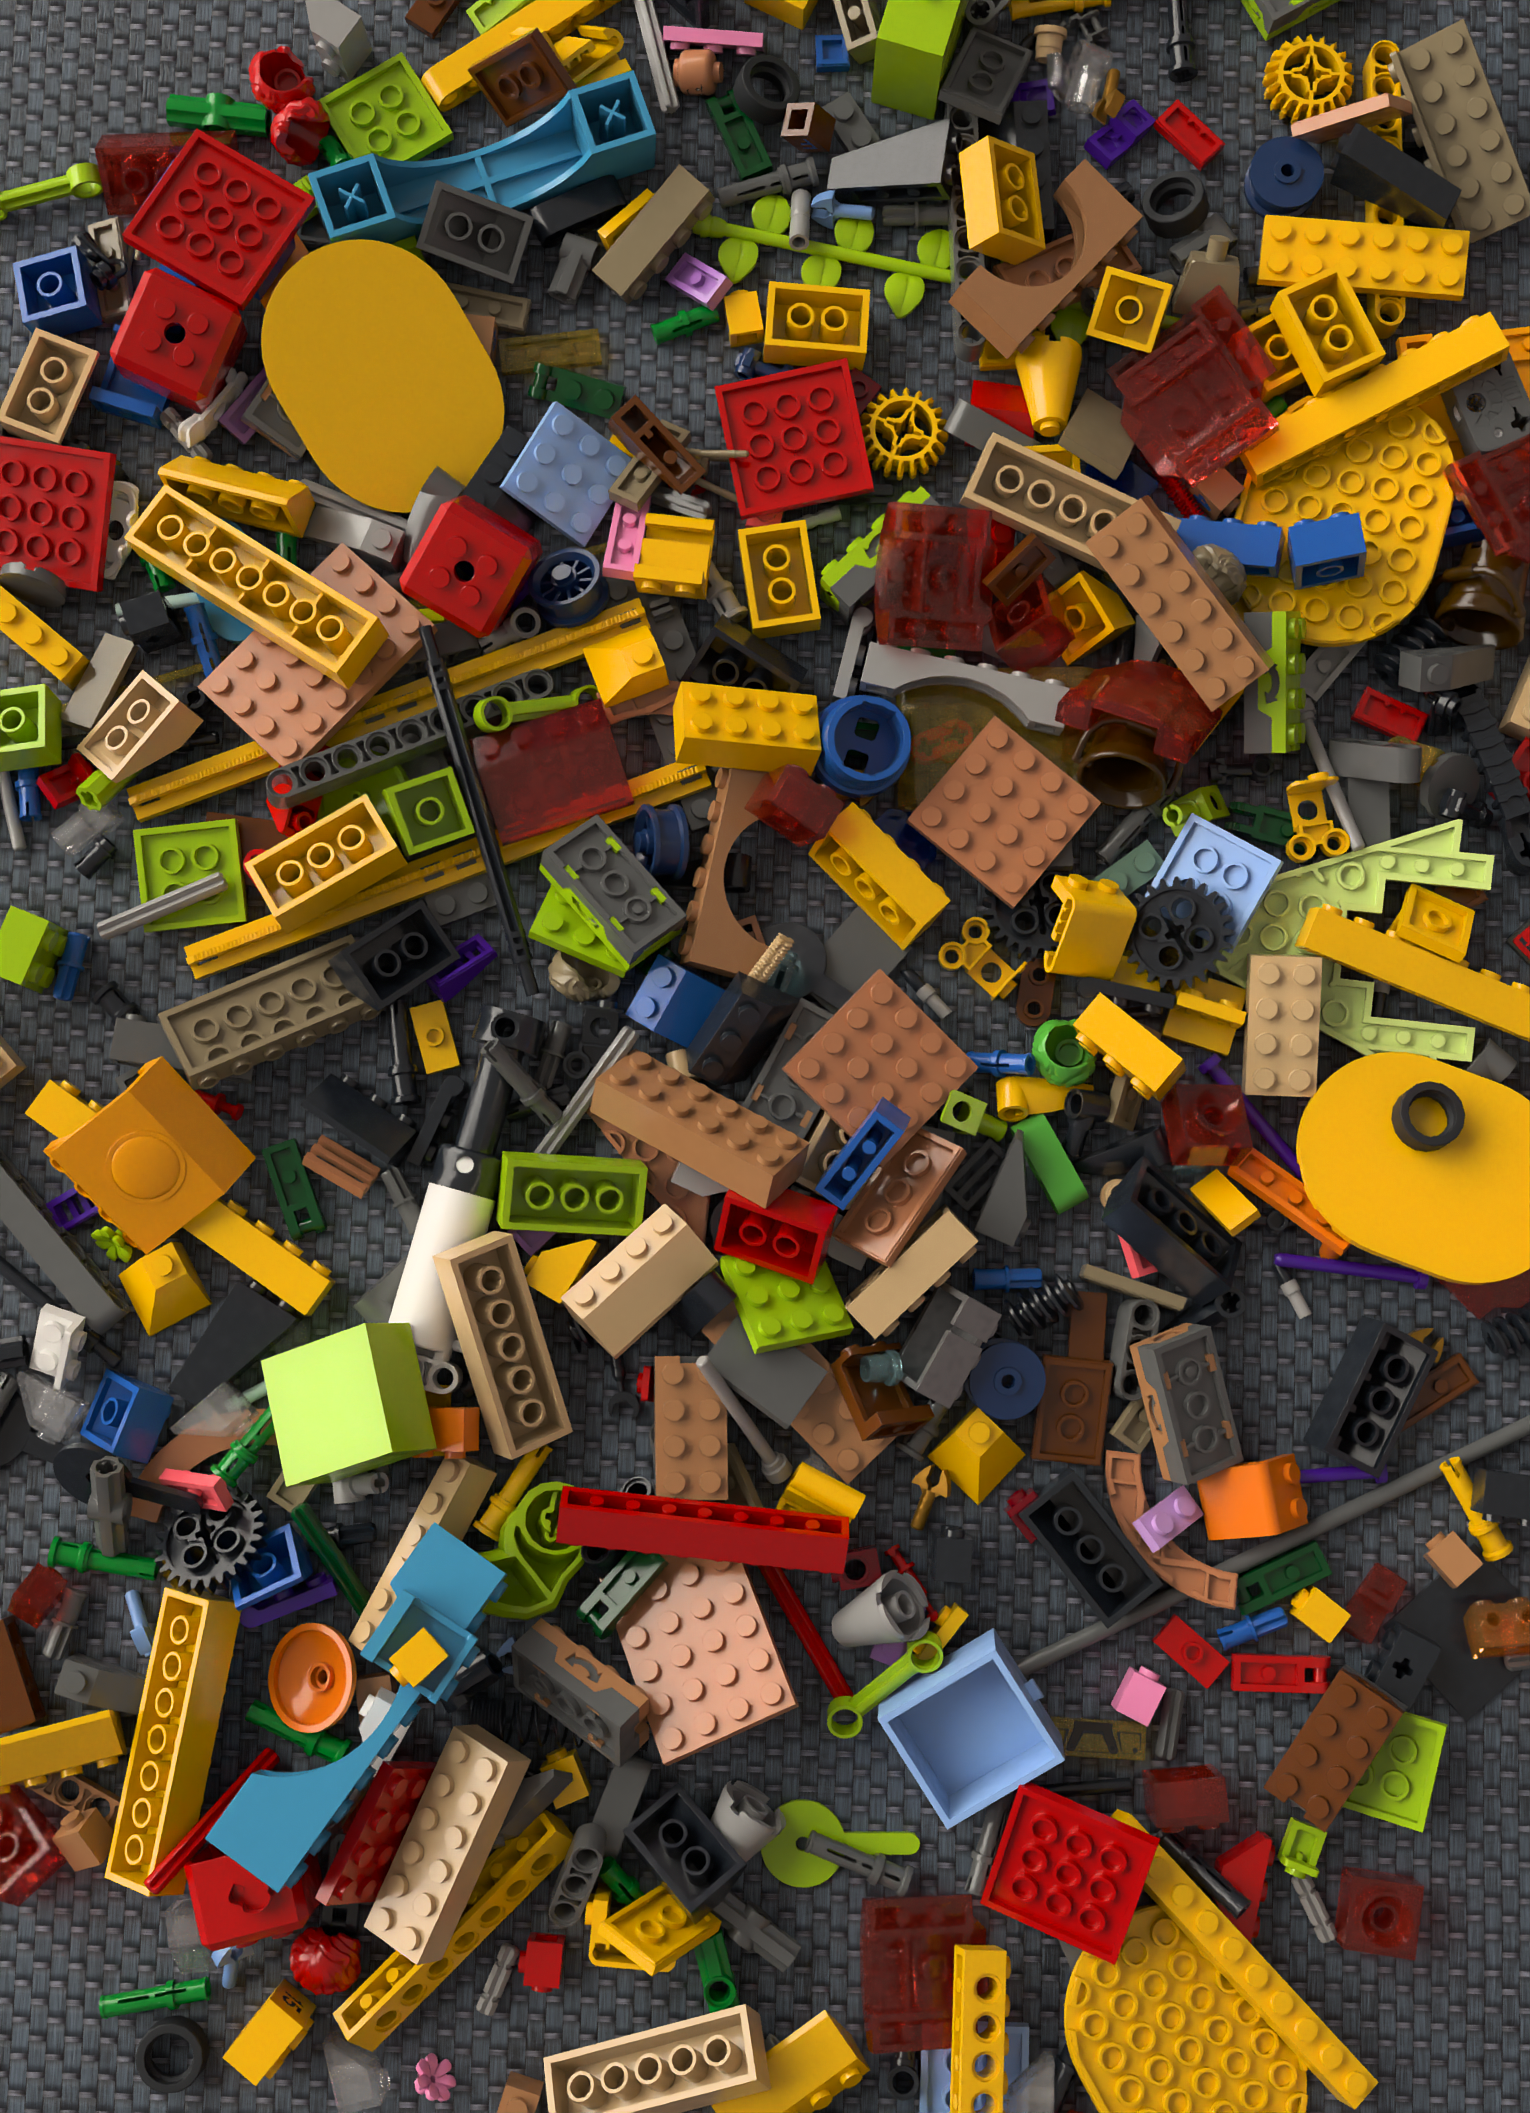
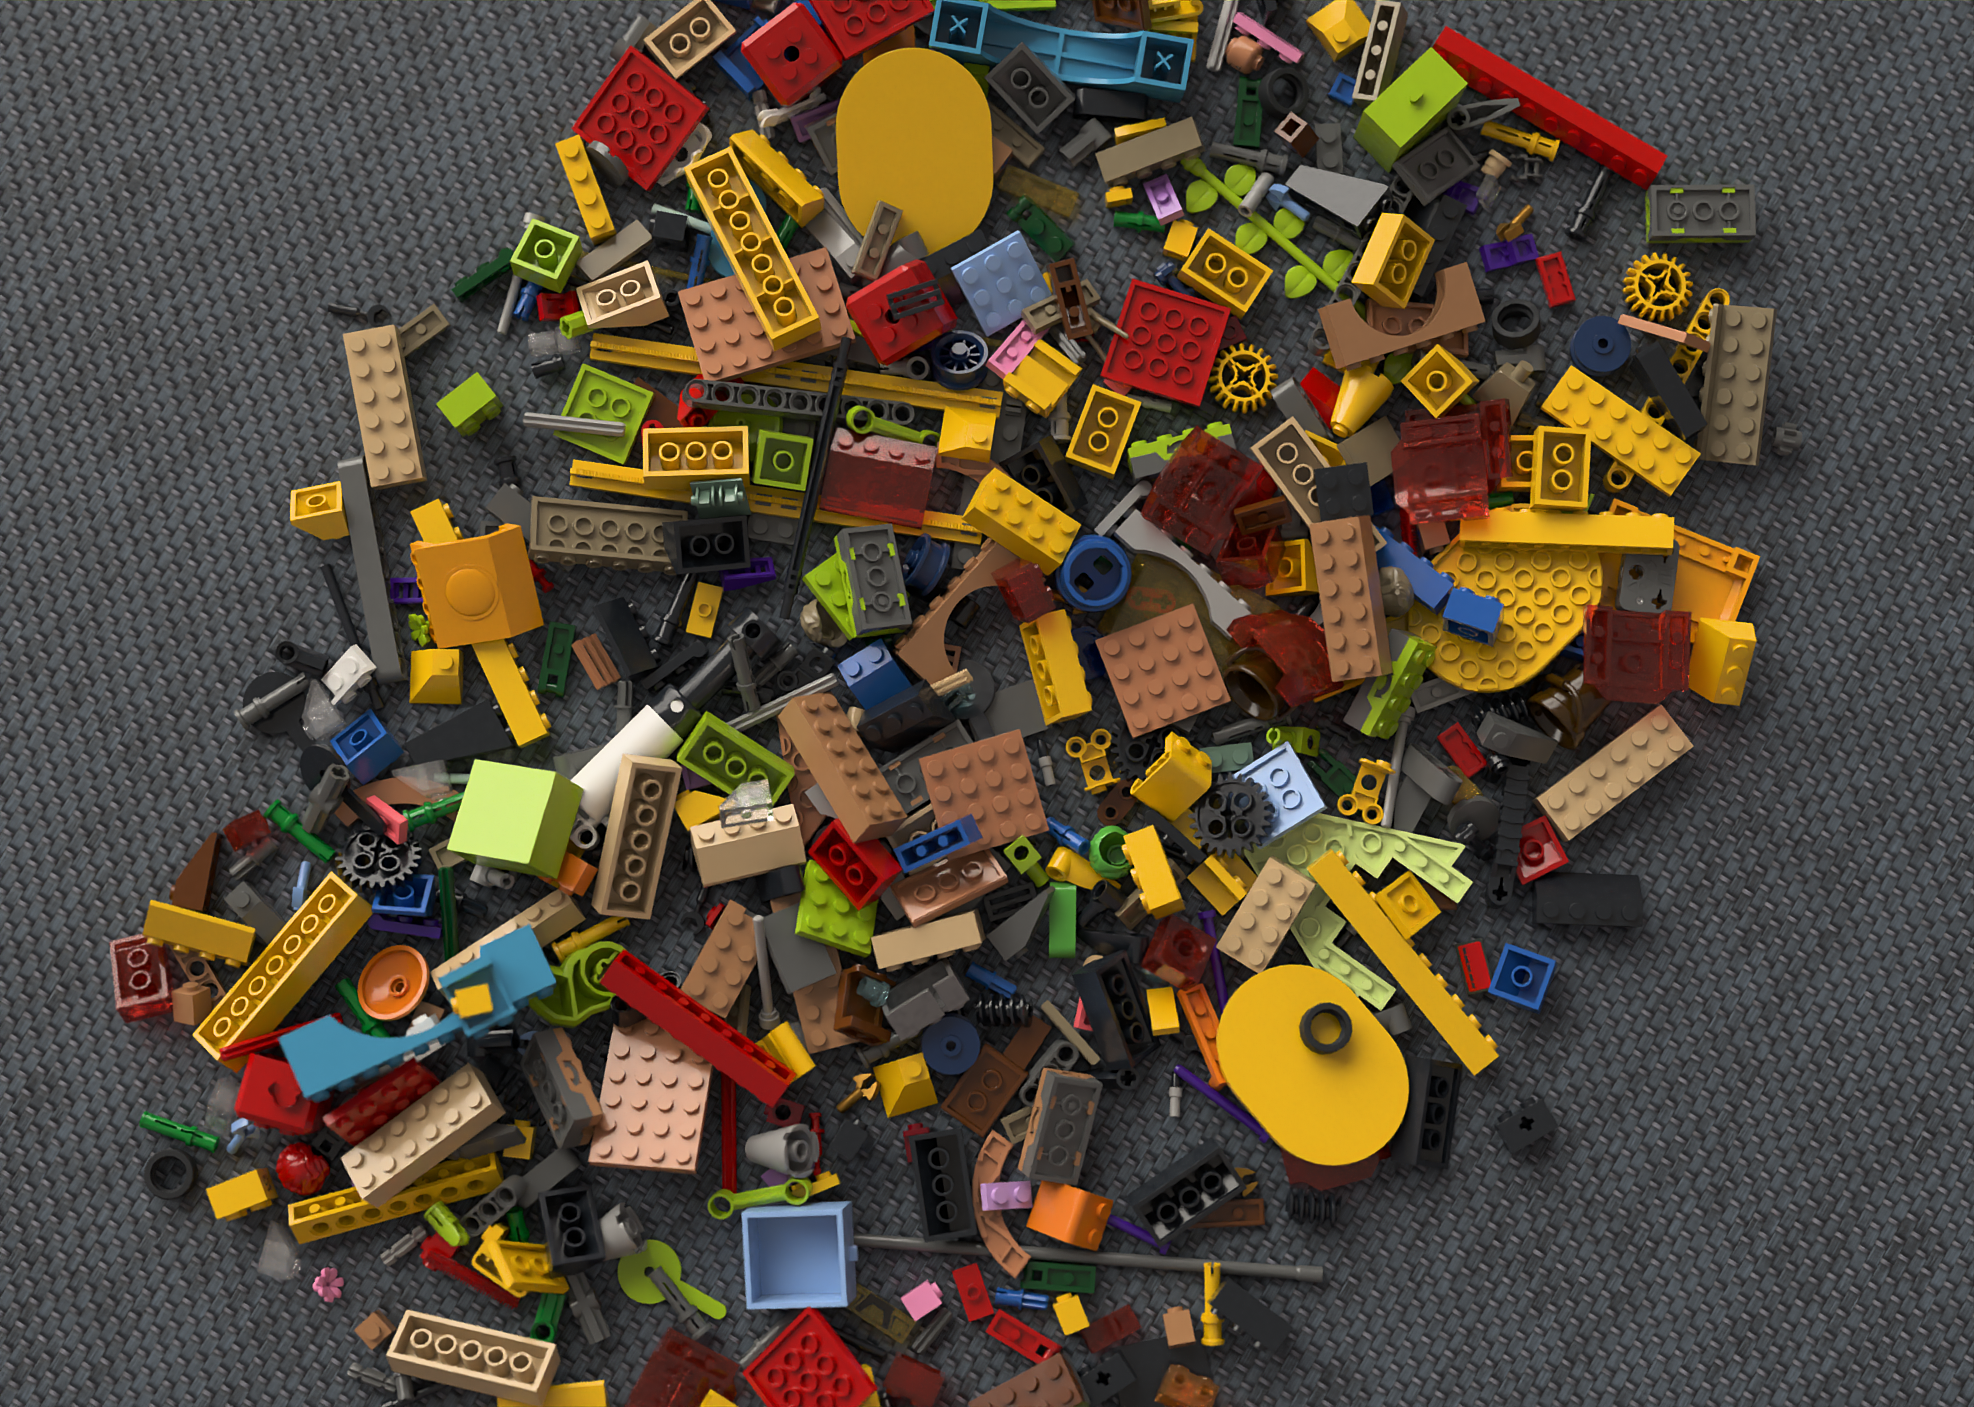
camera: 30 degrees right, 0 degrees up
blue axle [53,932,90,1001] -> none
dark green plate [576,1551,669,1640] -> none
clear piece [1064,39,1113,115] -> none
none -> red axle [422,1248,520,1310]
none -> lime hinge [424,1201,470,1247]
none -> sand green hinge [690,478,751,519]
none -> clear slope [719,780,774,828]
none -> dark tan tile [851,200,903,282]
none -> black tile [886,278,945,321]
none -> yellow plate [1105,186,1133,208]
none -> black plate [1314,462,1374,522]

